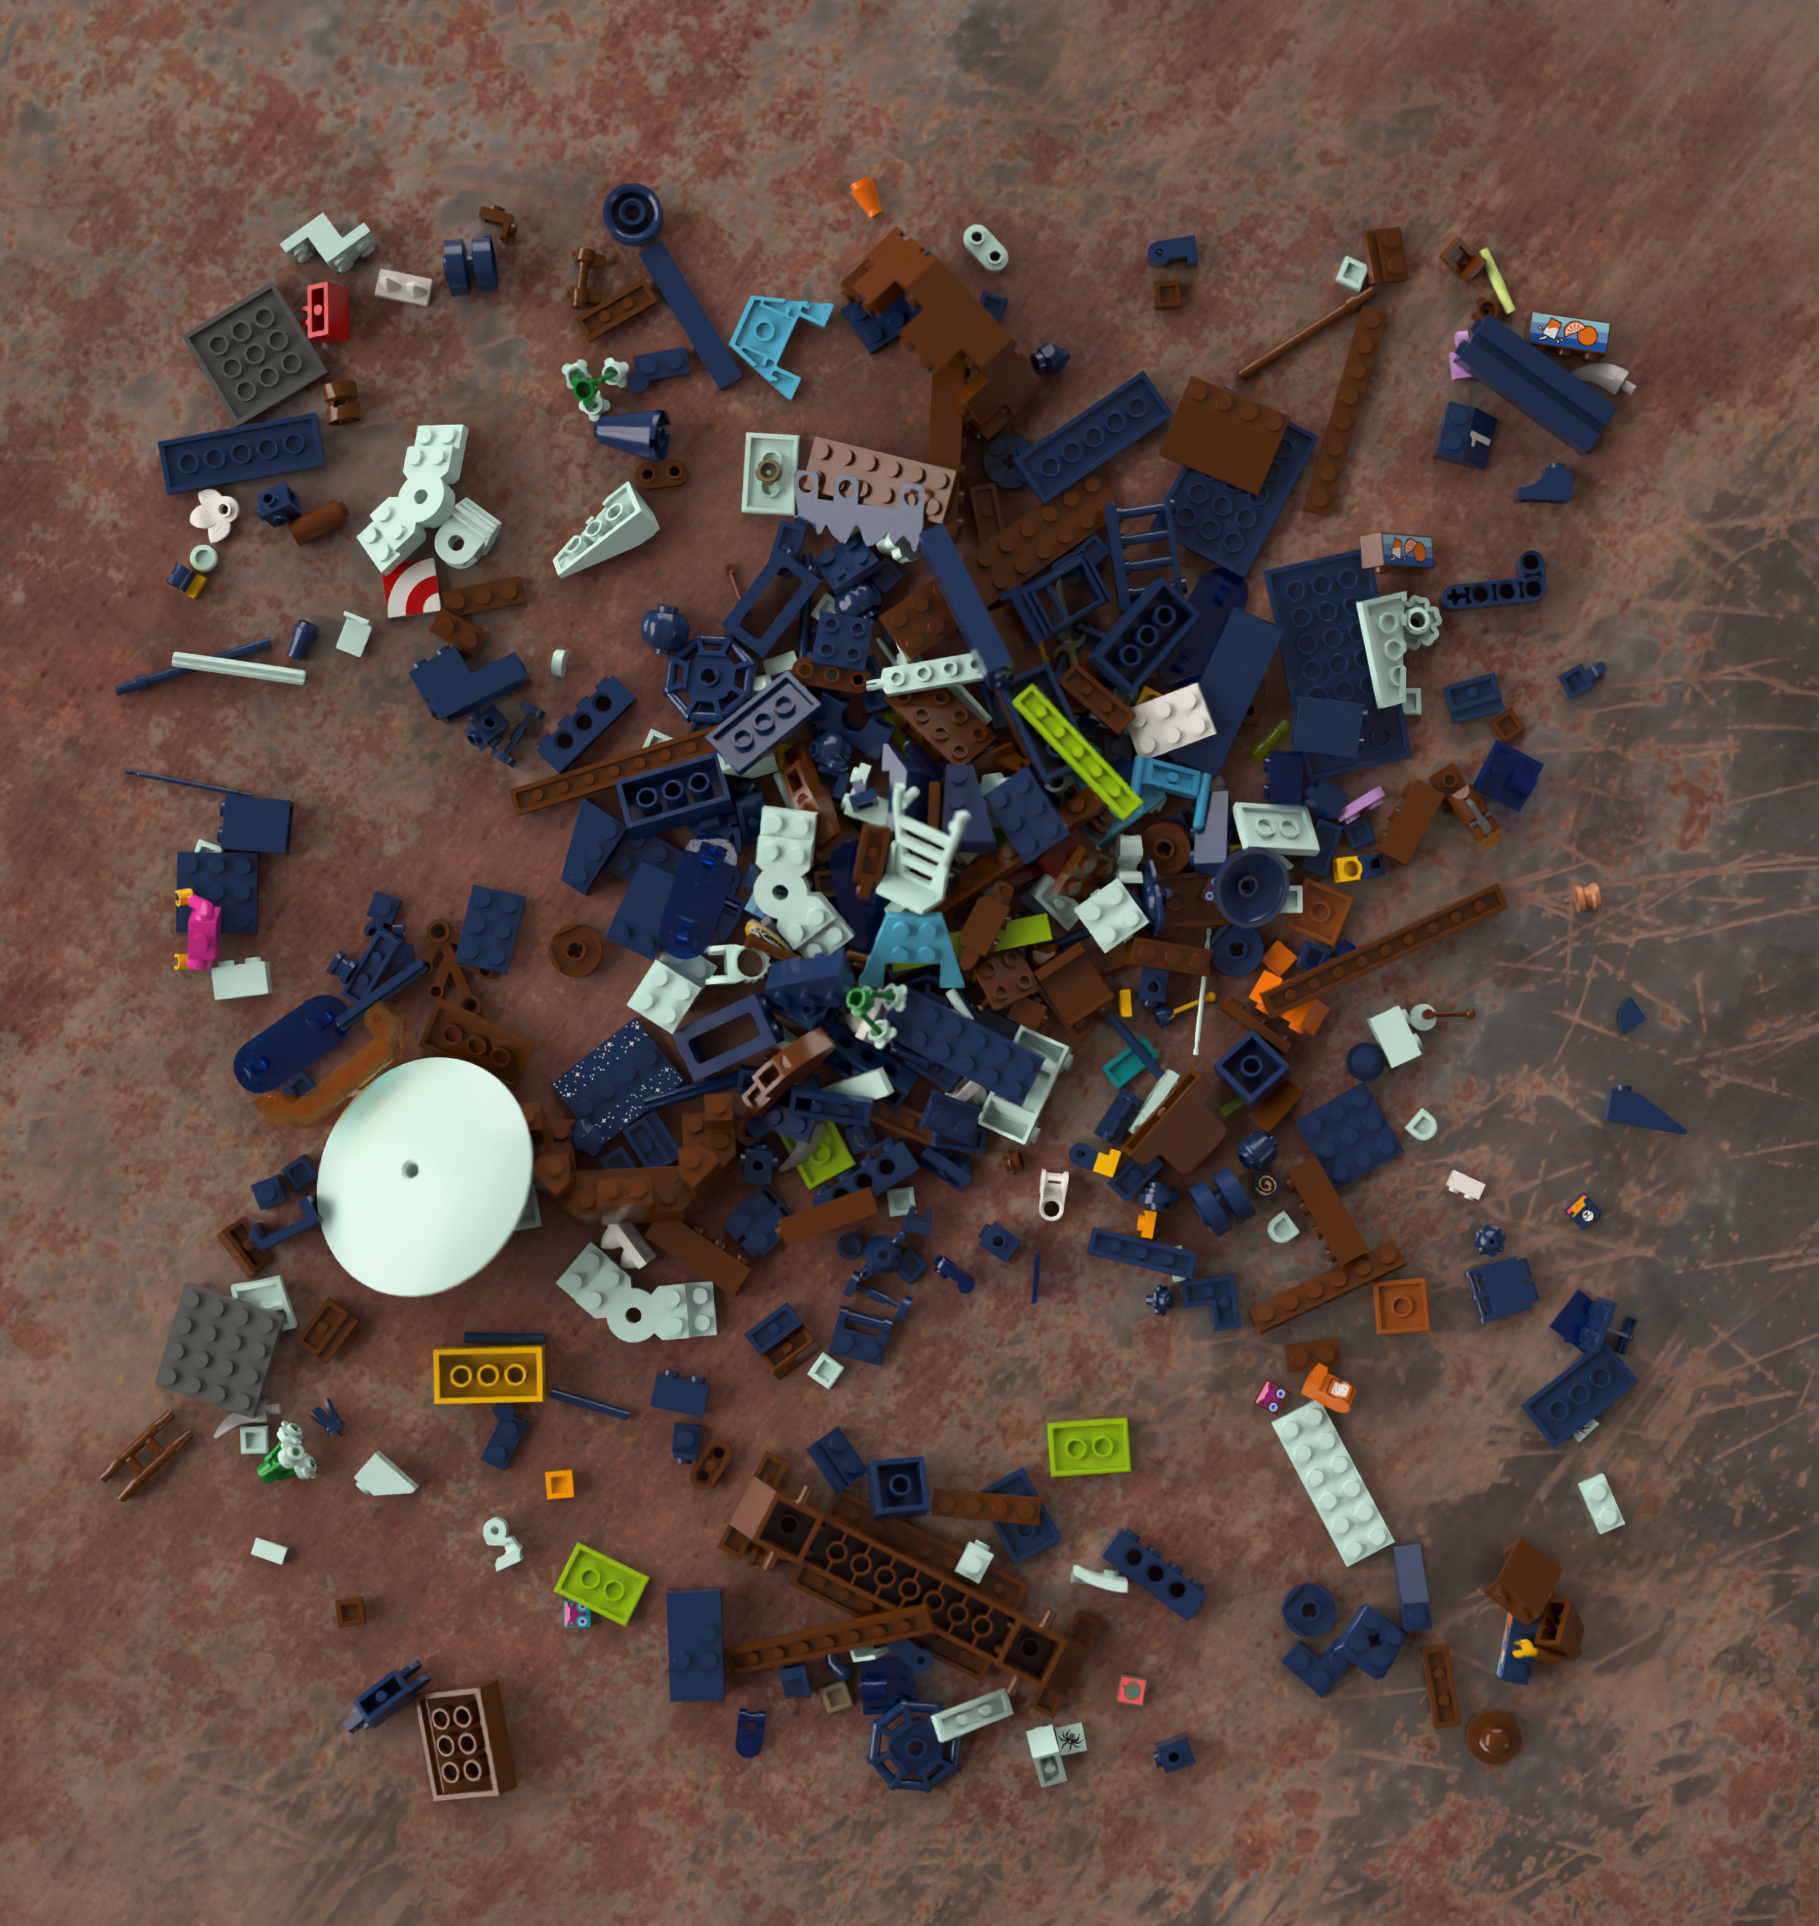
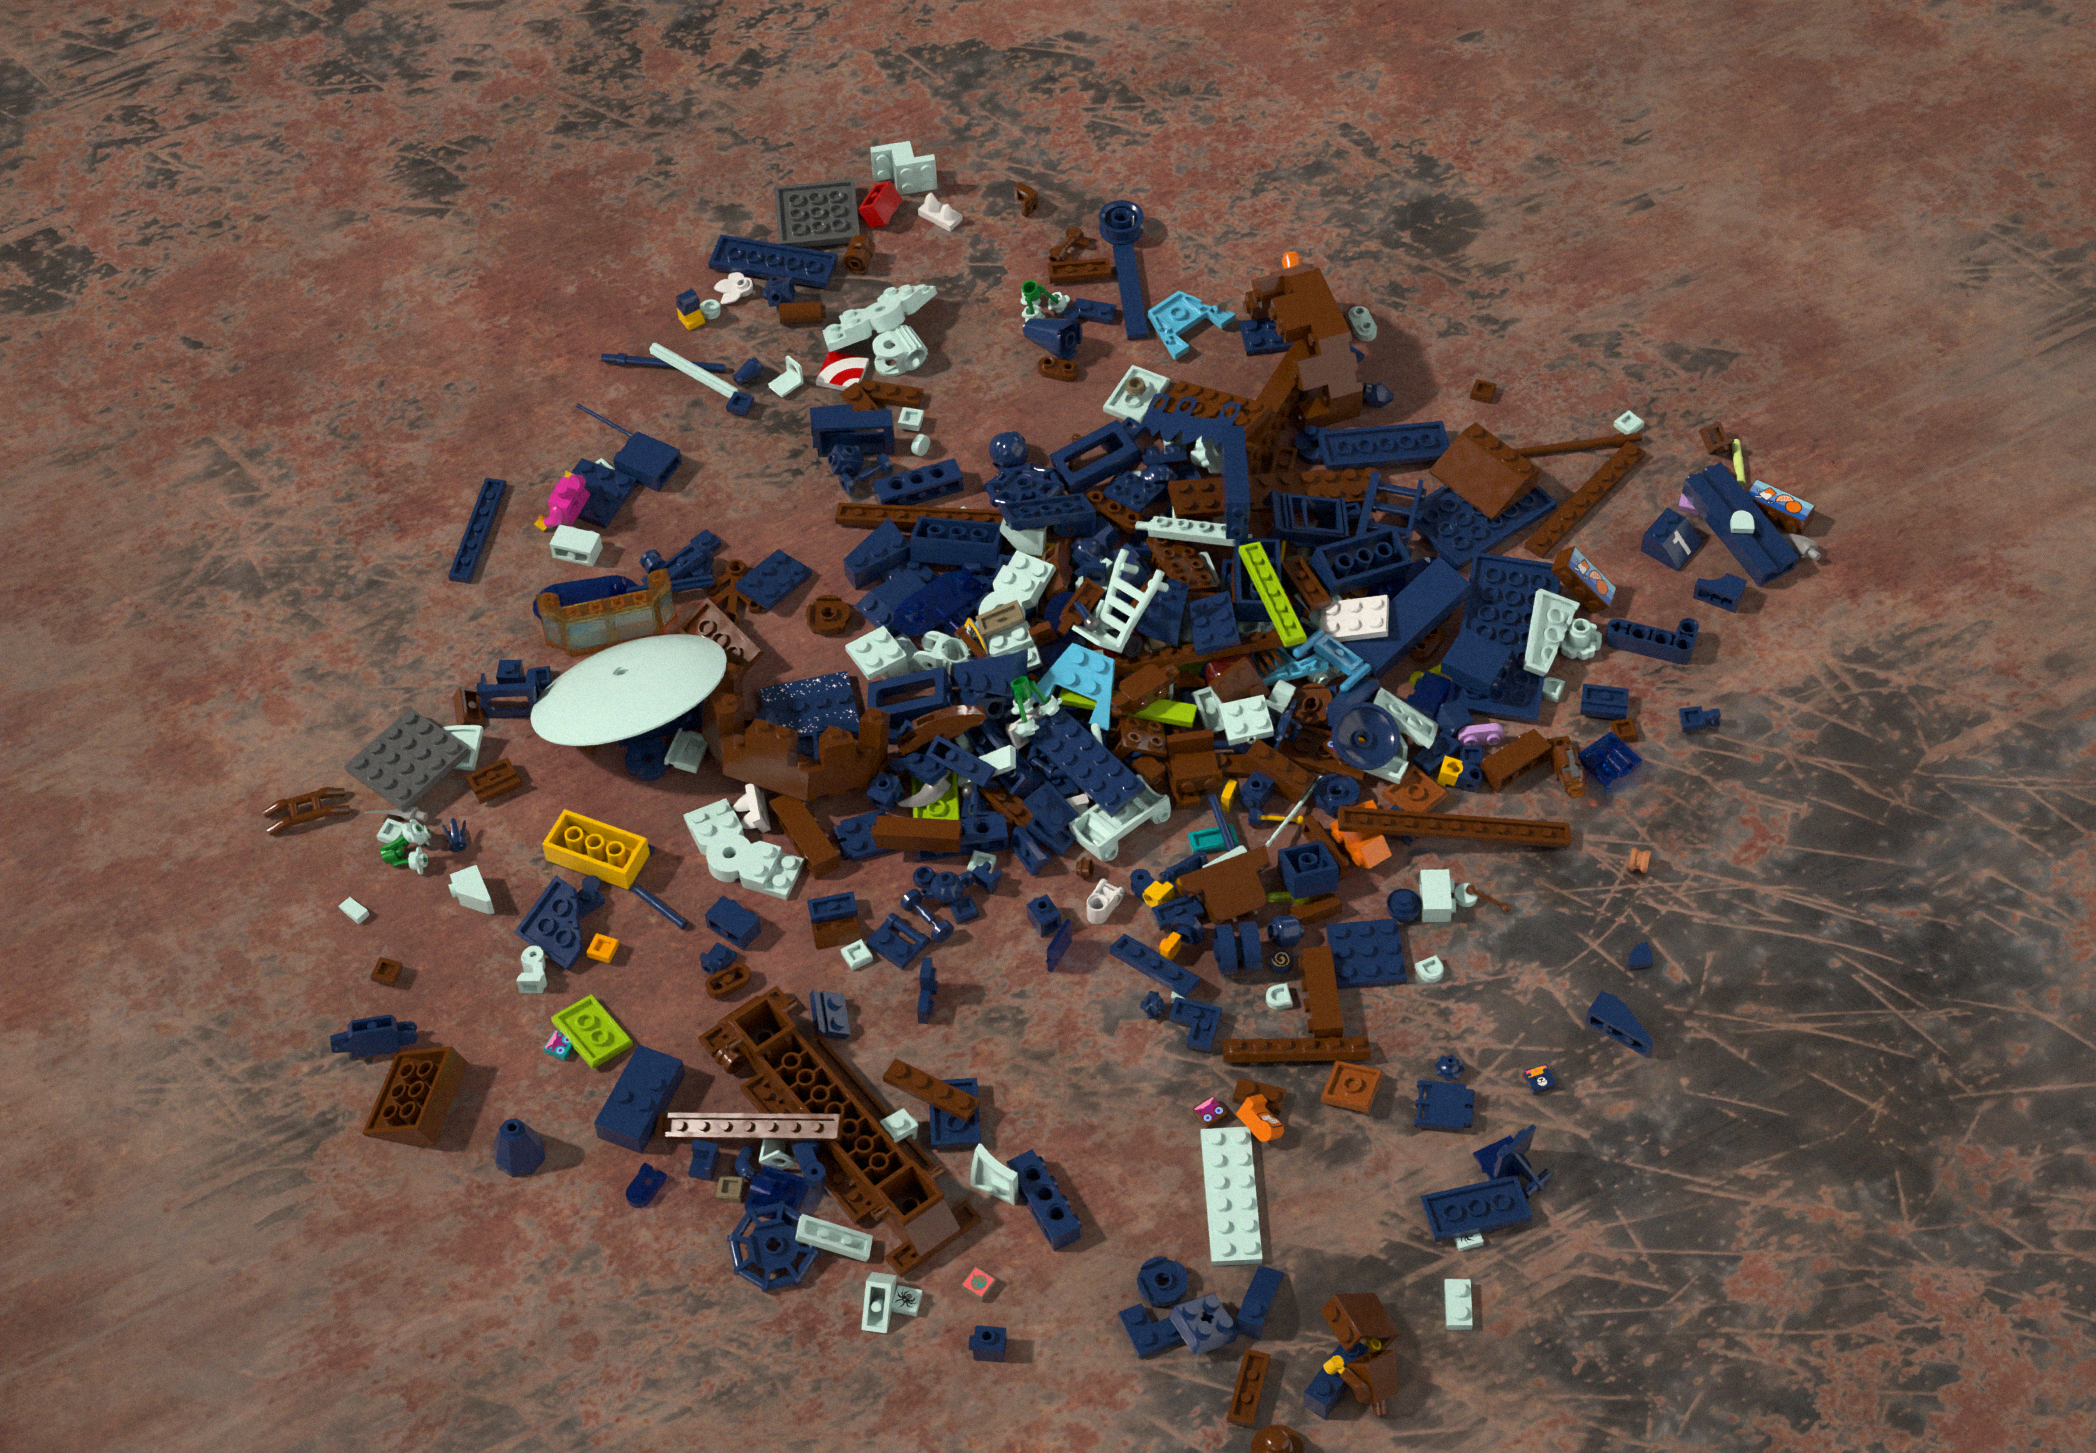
camera: 30 degrees right, 35 degrees down
dark blue wheel [443,235,499,297] -> none
light aqua wedge [553,481,660,578] -> none
dark blue brick [866,1456,931,1521] -> none
clear blue plate [933,1254,975,1294] -> none
lime tile [1047,1417,1131,1477] -> none
dark blue leg [1147,235,1199,269] -> none
reddish brown plate [1361,227,1409,285] -> none
white piece [1446,1170,1485,1201] -> none
none -> dark blue tile [448,478,507,584]
none -> dark blue cone [493,1118,546,1178]
none -> dark blue plate [514,876,583,971]
none -> dark blue plate [726,391,755,417]
none -> light aqua plate [898,407,924,431]
none -> dark blue plate [917,957,938,1024]
none -> dark tan plate [976,600,1025,639]
none -> reddish brown plate [1028,621,1058,647]
none -> piece [1073,600,1100,632]
none -> light aqua tile [1730,511,1755,533]

